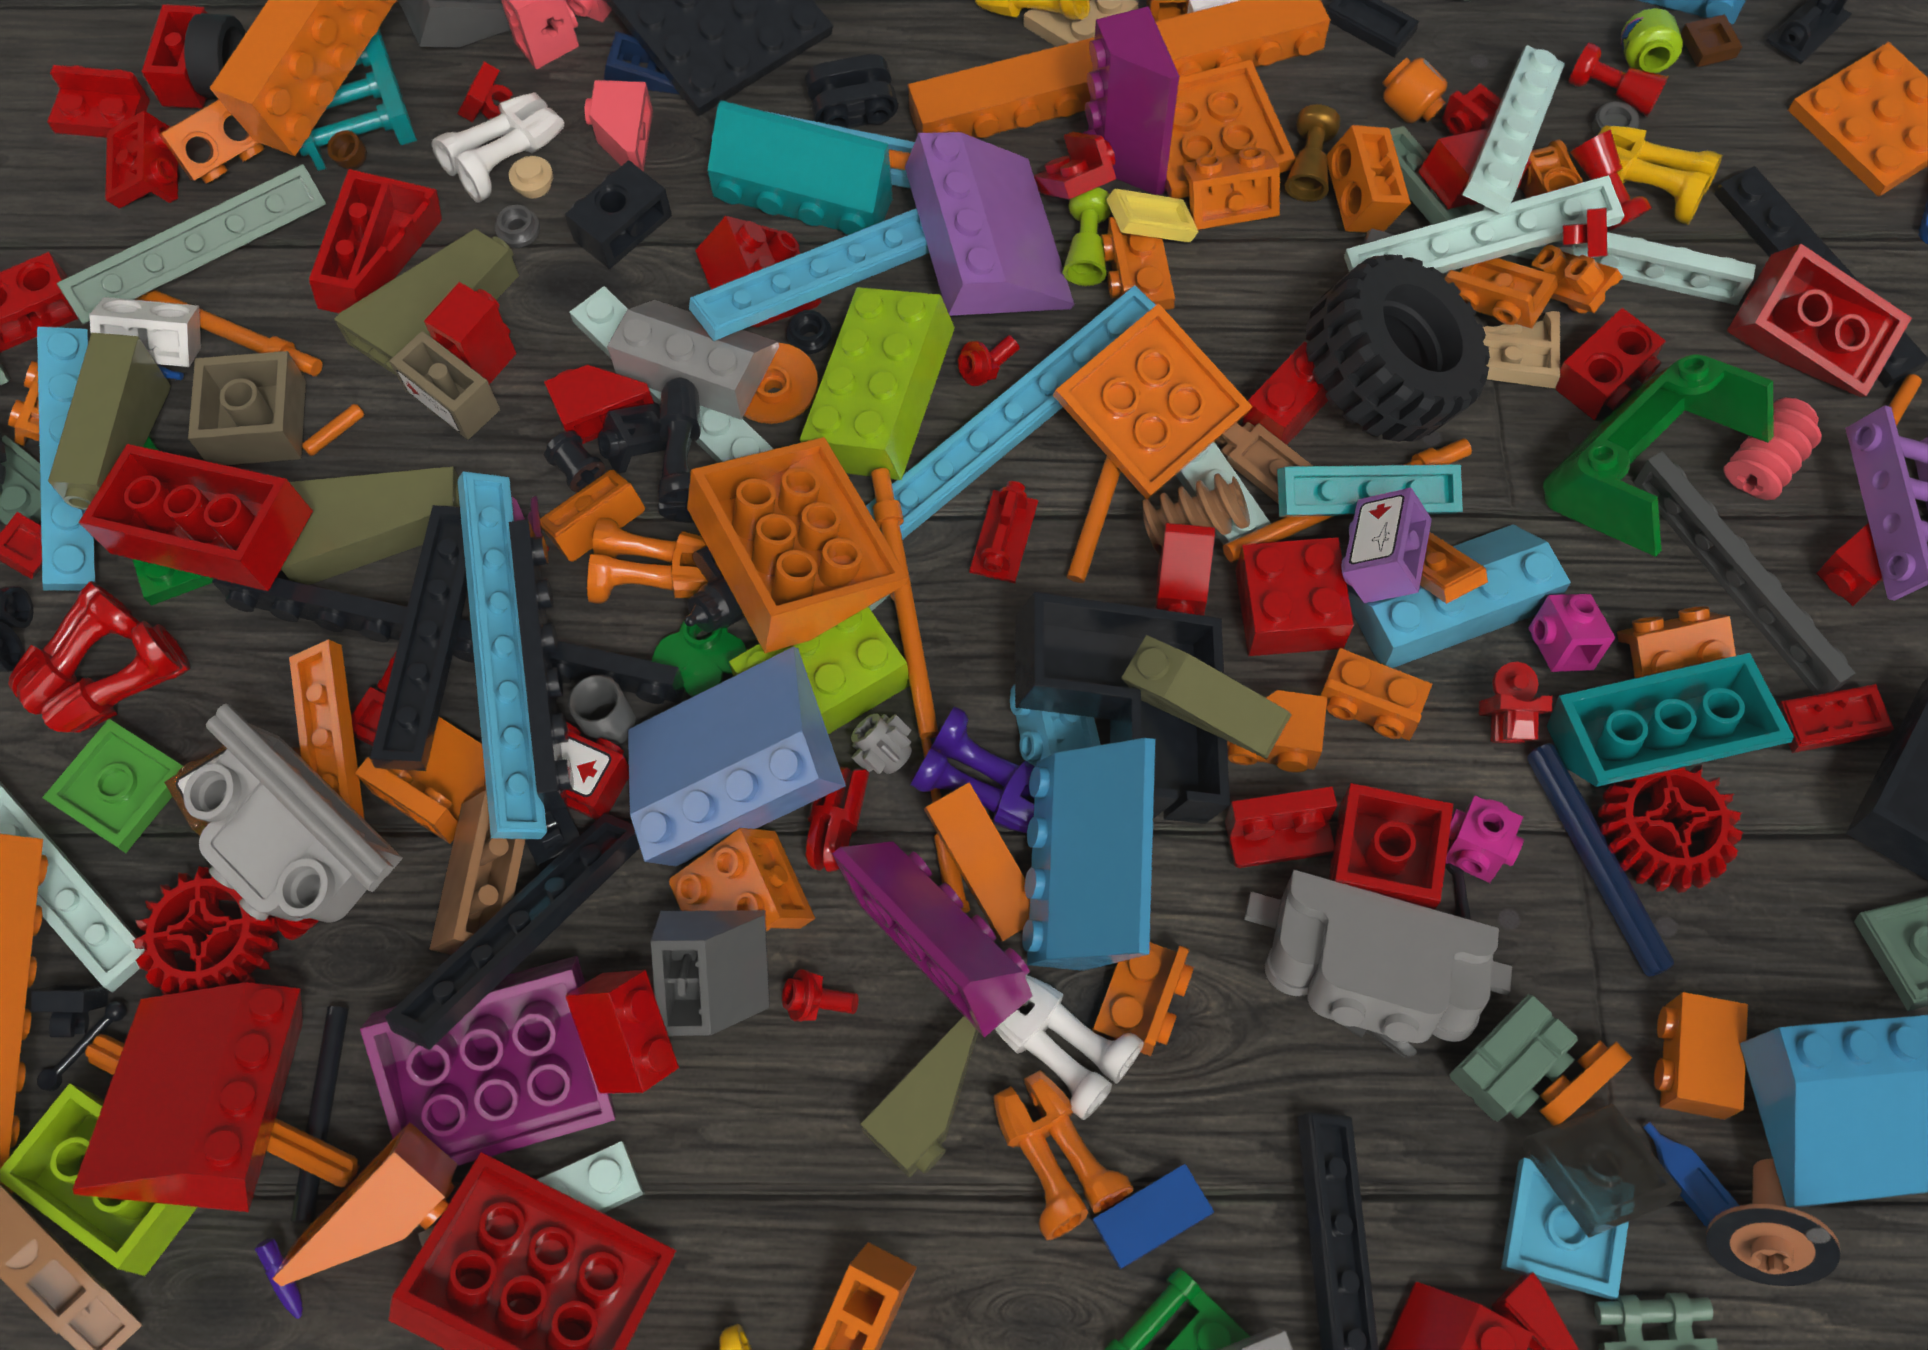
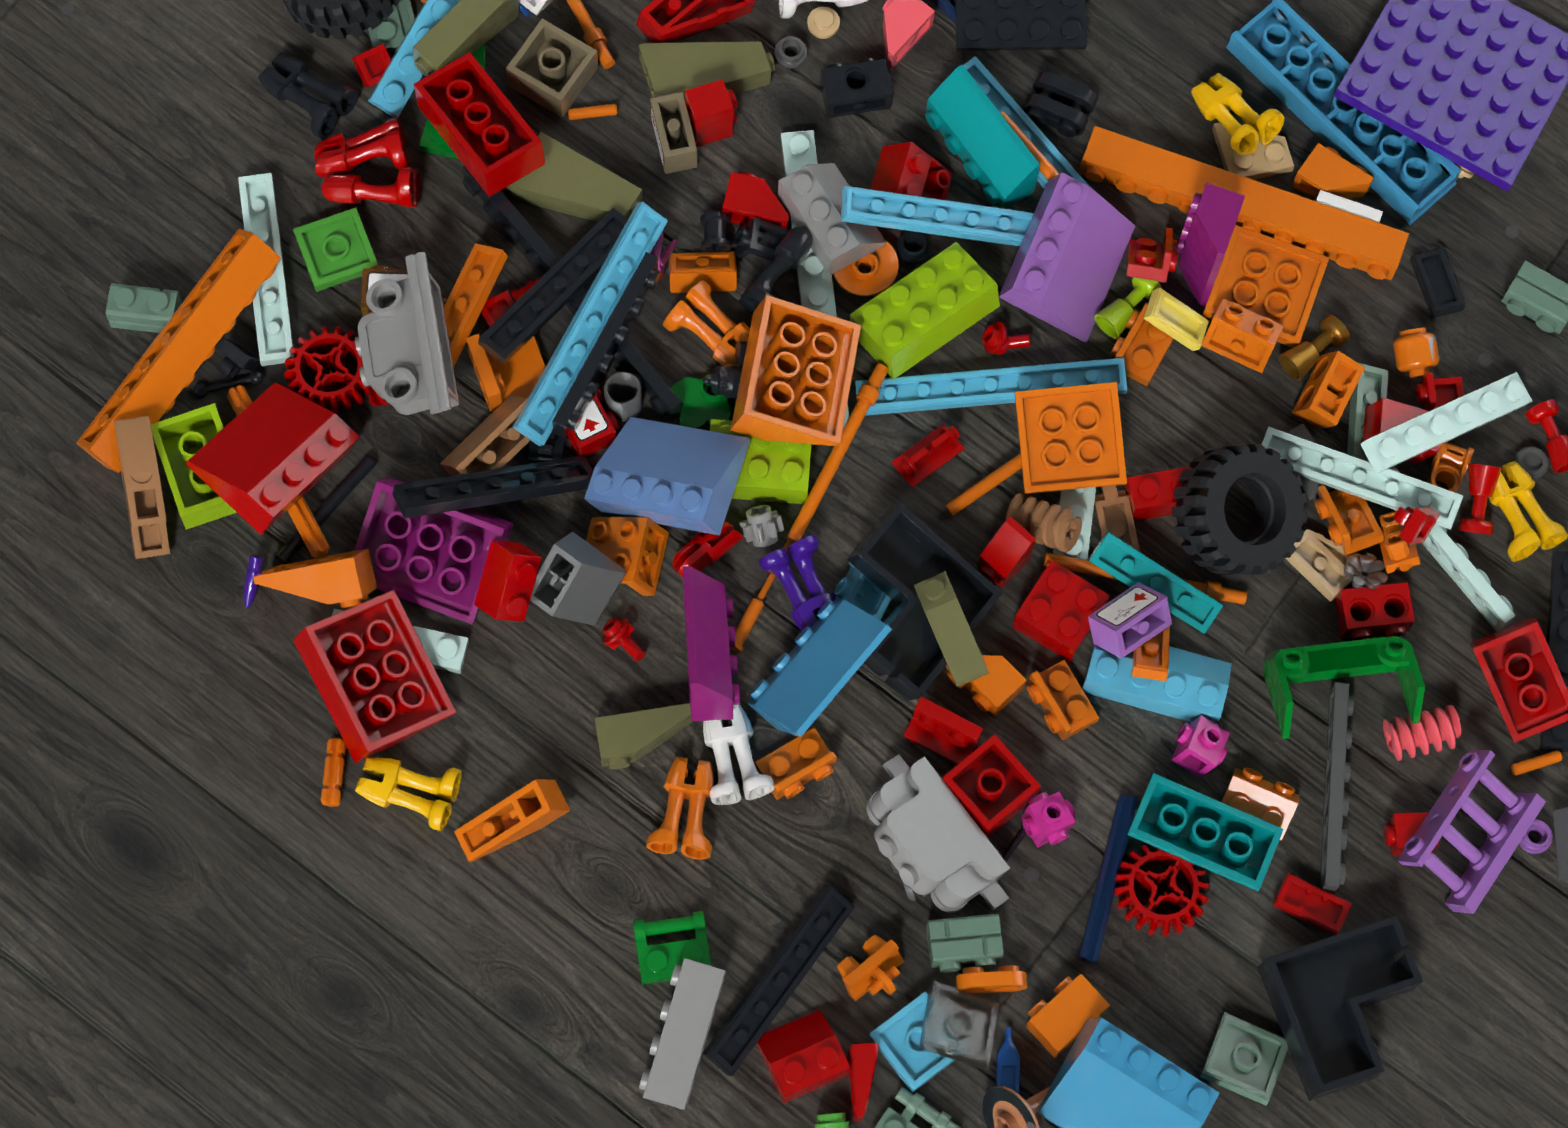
camera: 30 degrees right, 5 degrees up
orange tile [924,782,1030,942] -> none
blue tile [1092,1164,1214,1270] -> none
red hips [1479,662,1552,744] -> none
none -> orange hips [837,935,904,1002]
none -> flat silver plant [1344,555,1388,589]

